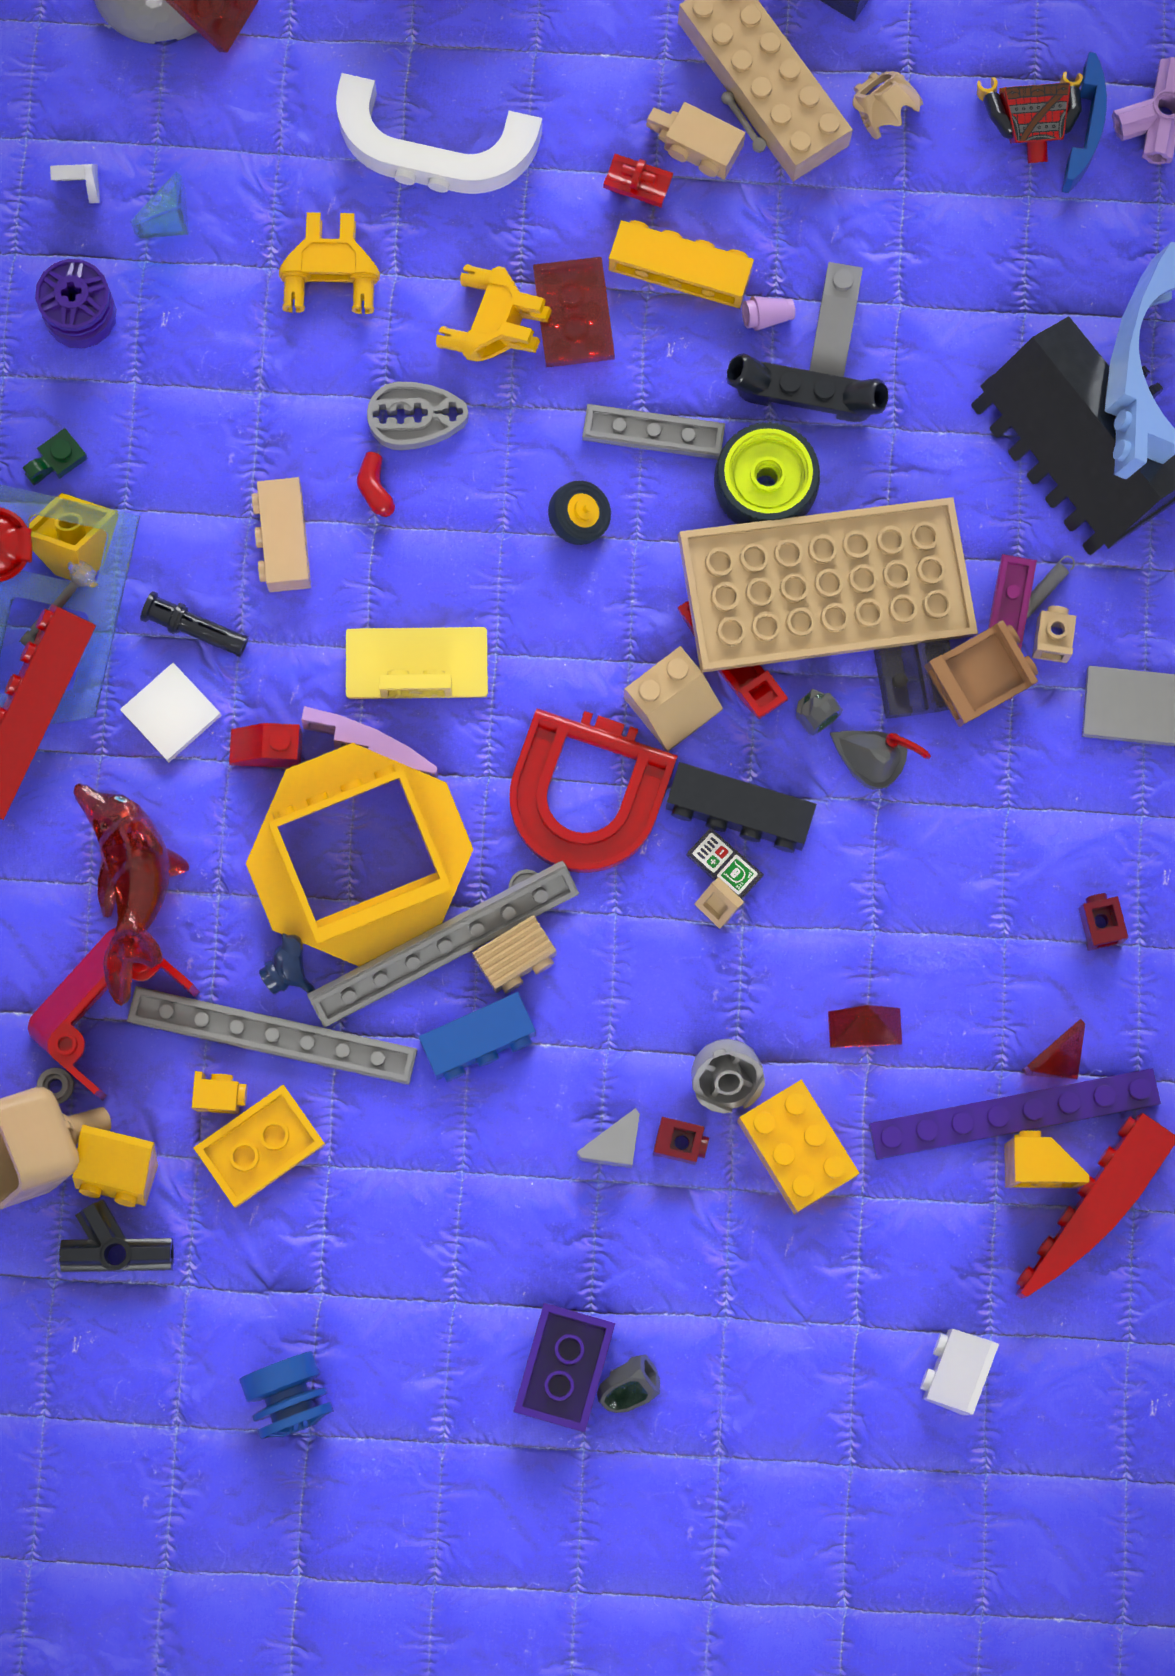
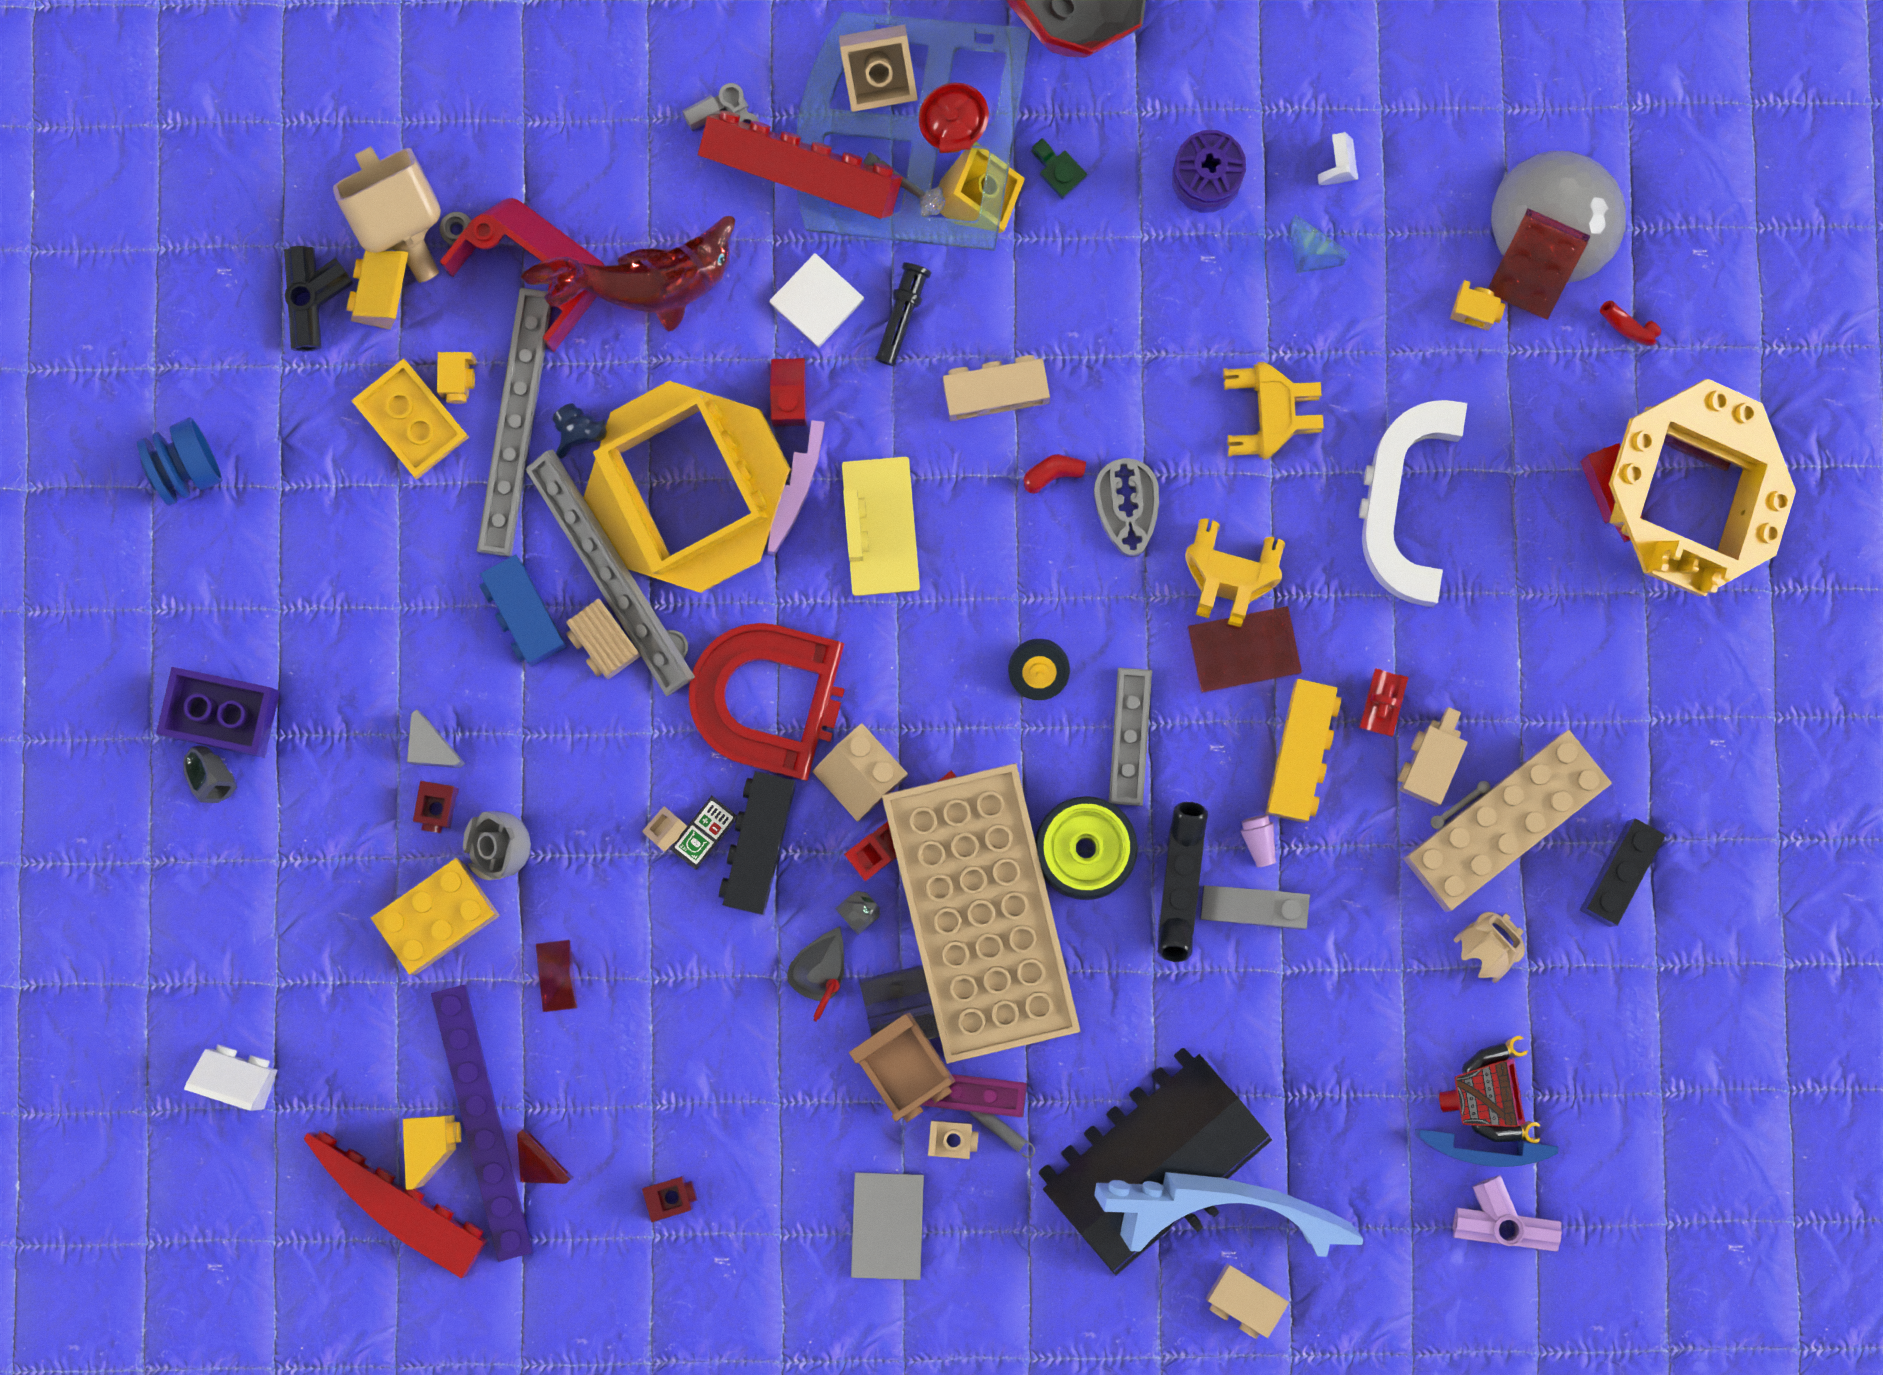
camera: 90 degrees right, 5 degrees up
none -> yellow brick [1450,280,1506,331]

